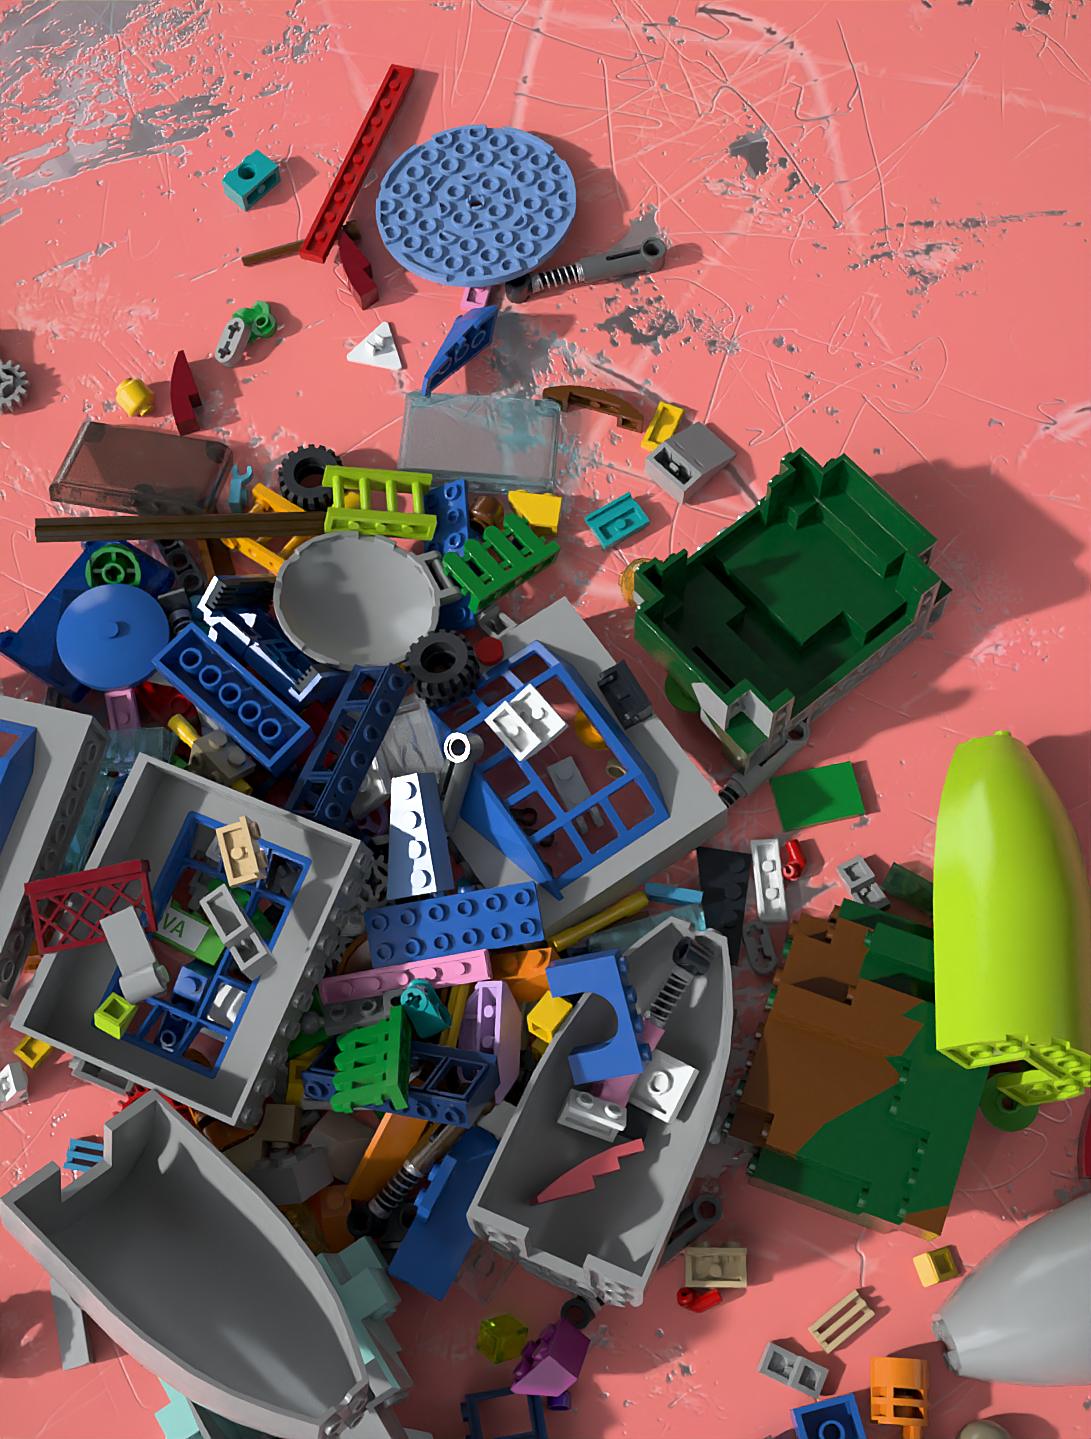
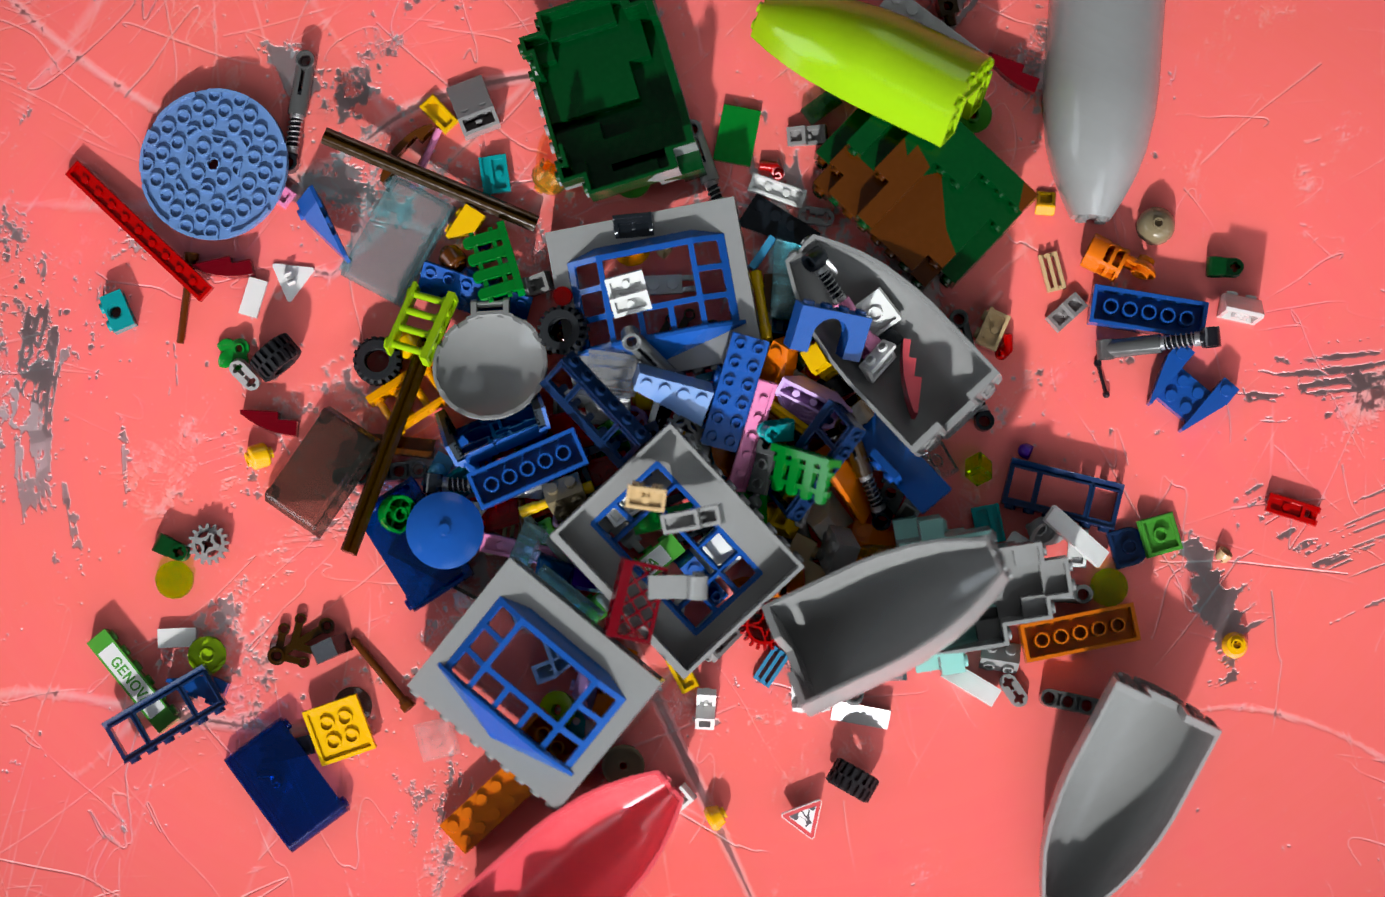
camera: 65 degrees left, 15 degrees up
lime slope [94,992,138,1039] -> none
medium azure plate [228,465,253,513] -> none
magenta slope [510,1317,591,1397] -> none
none -> white tile [238,276,269,319]
none -> black tyre [250,333,302,382]
none -> dark brown axle [321,127,540,232]
none -> bright pink bar [419,128,442,168]
none -> teal plate [971,503,1006,542]

